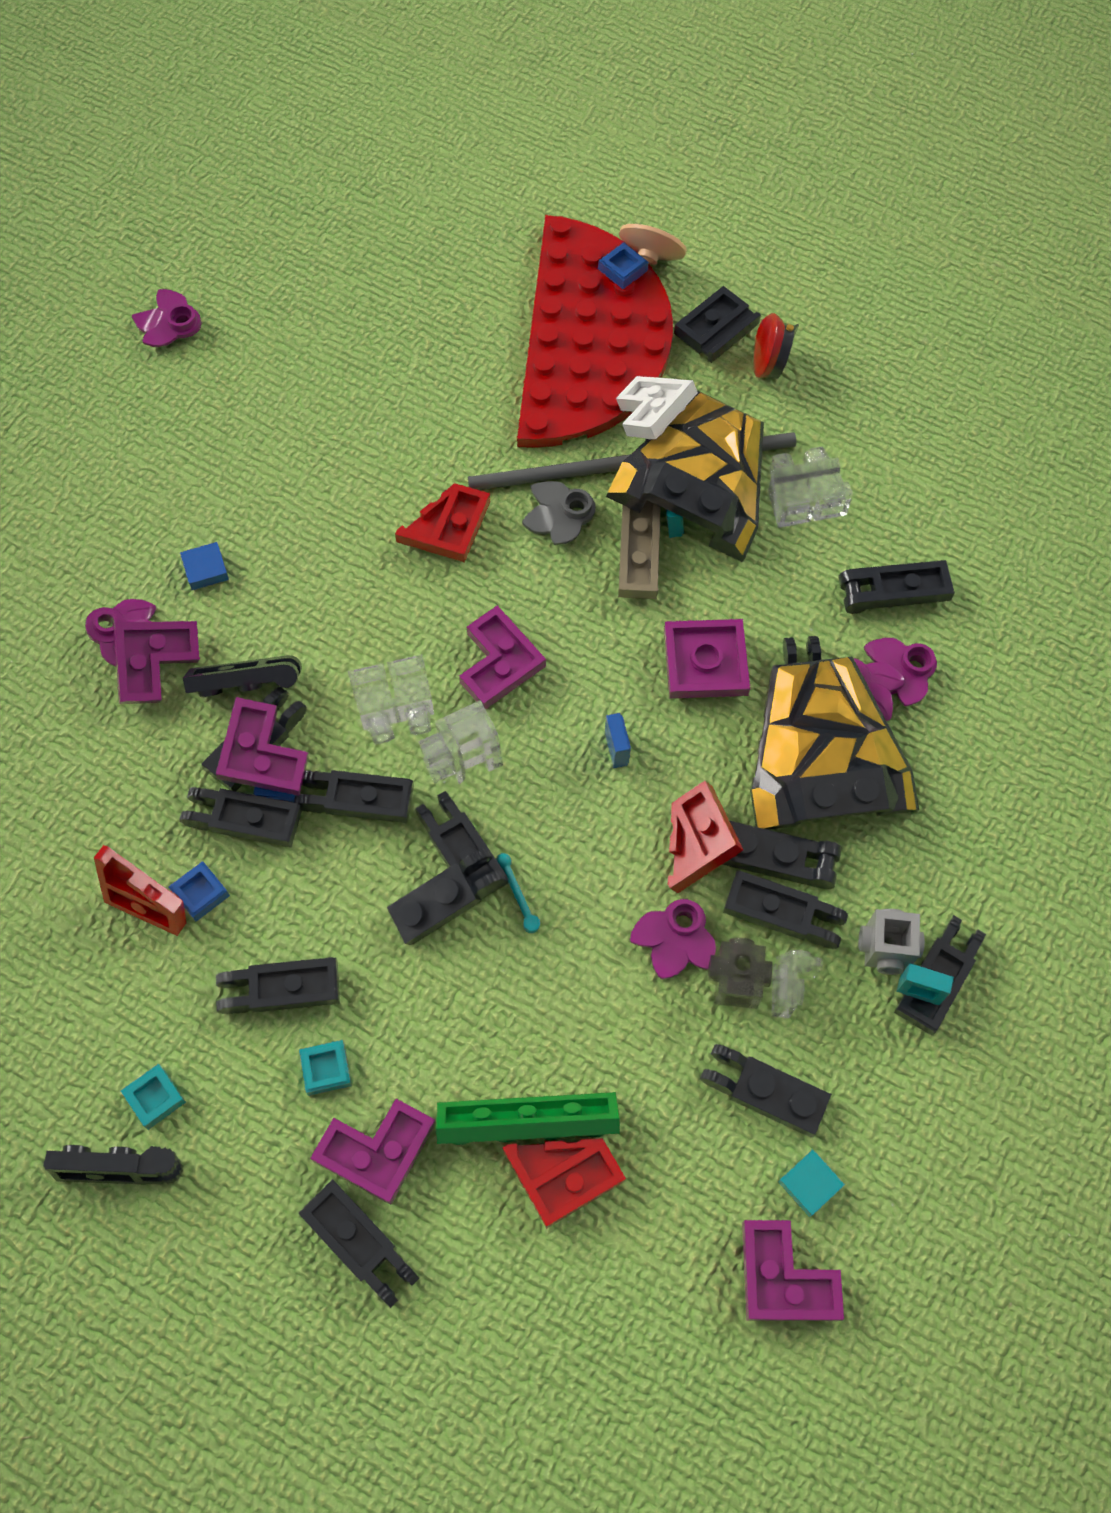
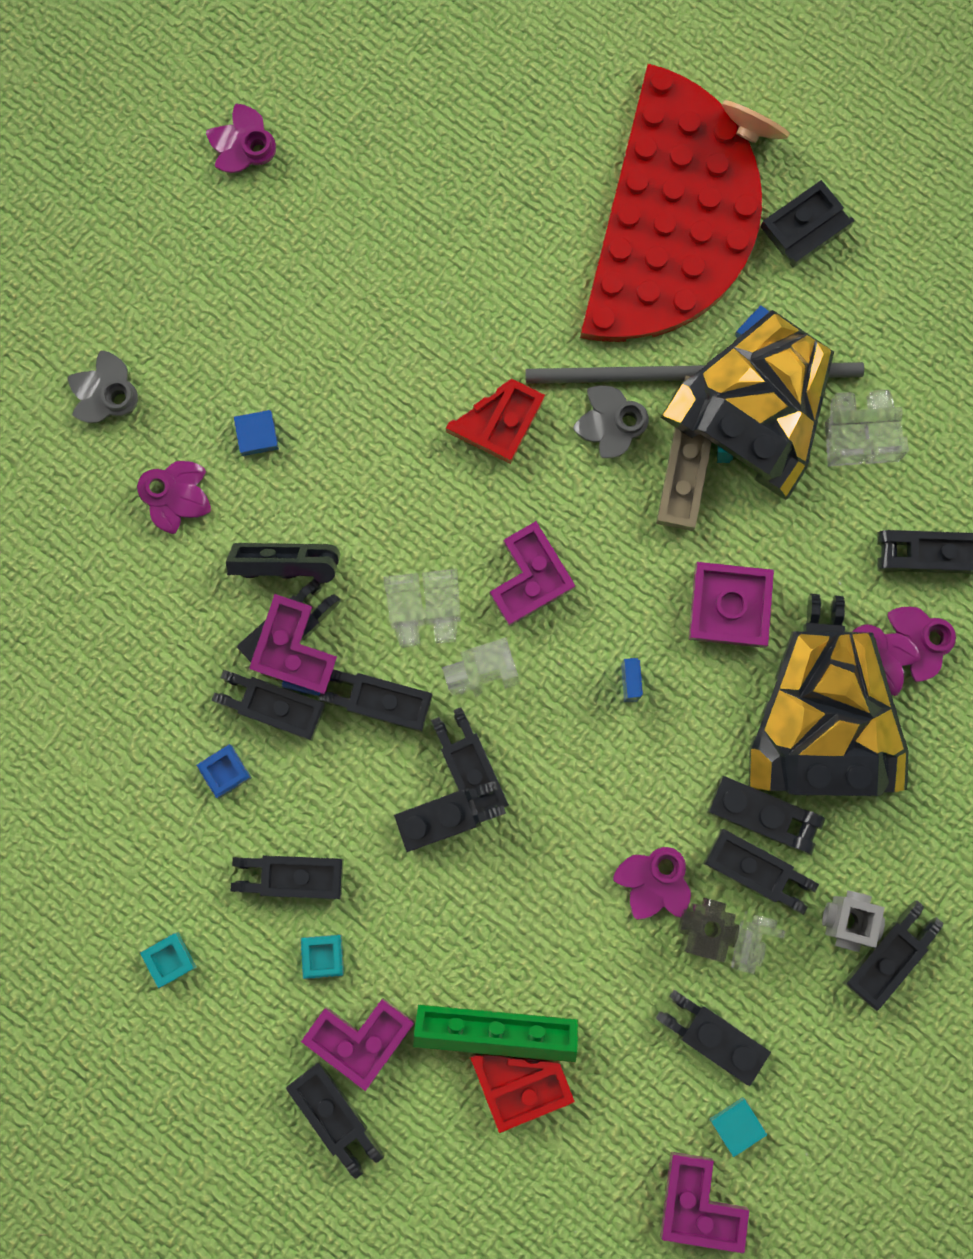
camera: 10 degrees right, 15 degrees up
black hinge [43,1145,184,1185] -> none
red wing [94,845,187,936] -> none
magenta plate [114,621,200,704] -> none
teal hinge [496,853,540,933] -> none
blue tile [598,242,648,289] -> none
white plate [616,376,698,439] -> none
wing [667,780,743,893] -> none
red piece [753,313,799,379] -> none
teal tile [896,963,954,1005] -> none
none -> dark grey plate [67,350,138,423]

